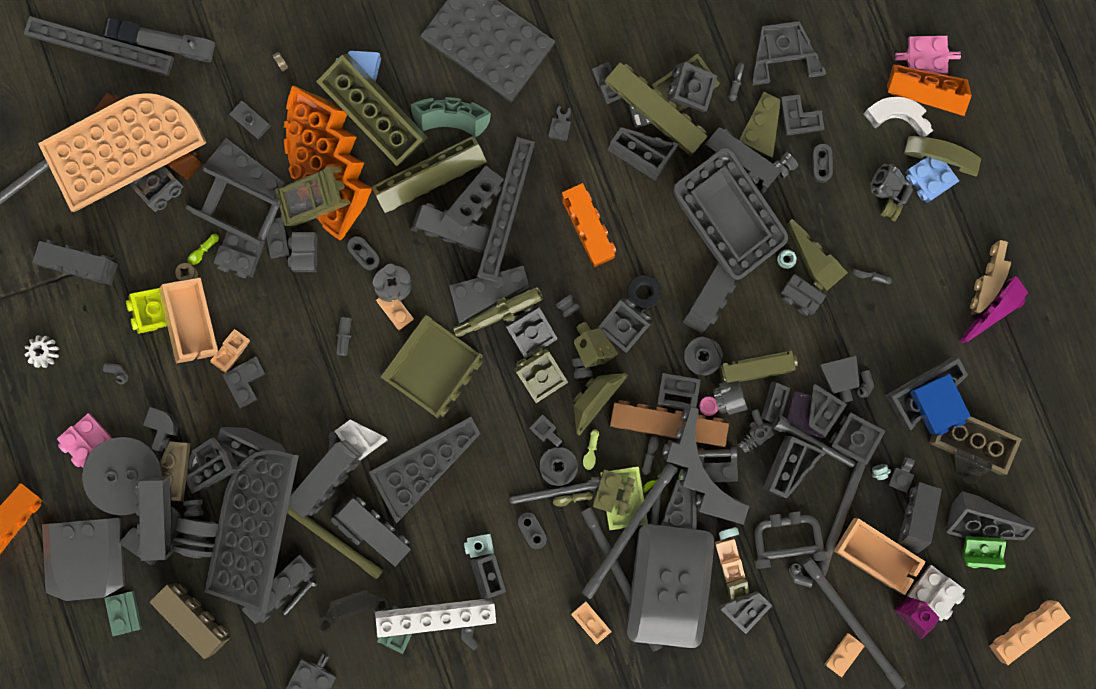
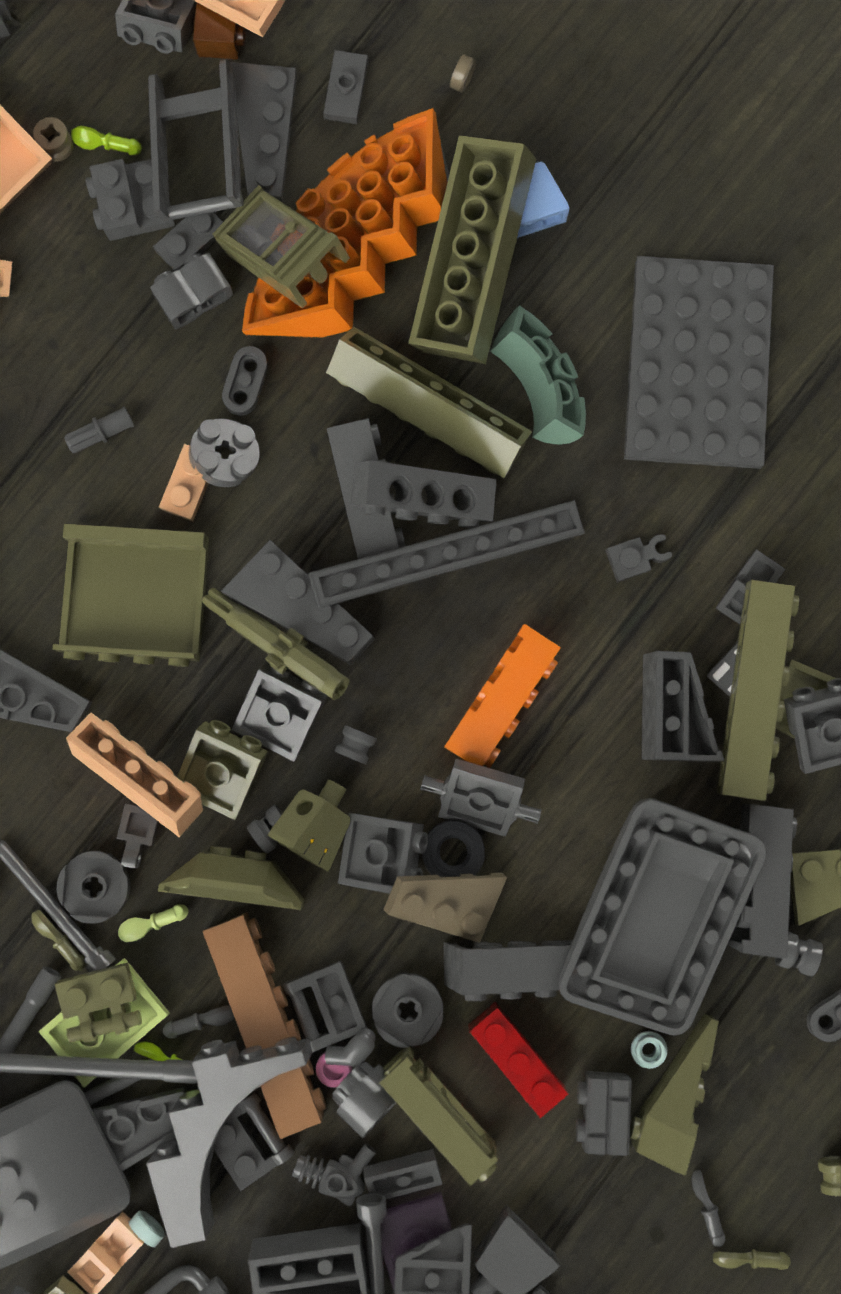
camera: 60 degrees right, 0 degrees up
none -> light nougat brick [66,713,203,837]
none -> dark grey arm [325,1028,376,1067]
none -> dark tan wing [383,873,507,943]
none -> dark grey plate [420,759,542,837]
none -> red brick [468,1001,568,1119]
none -> olive piece [713,1249,791,1270]

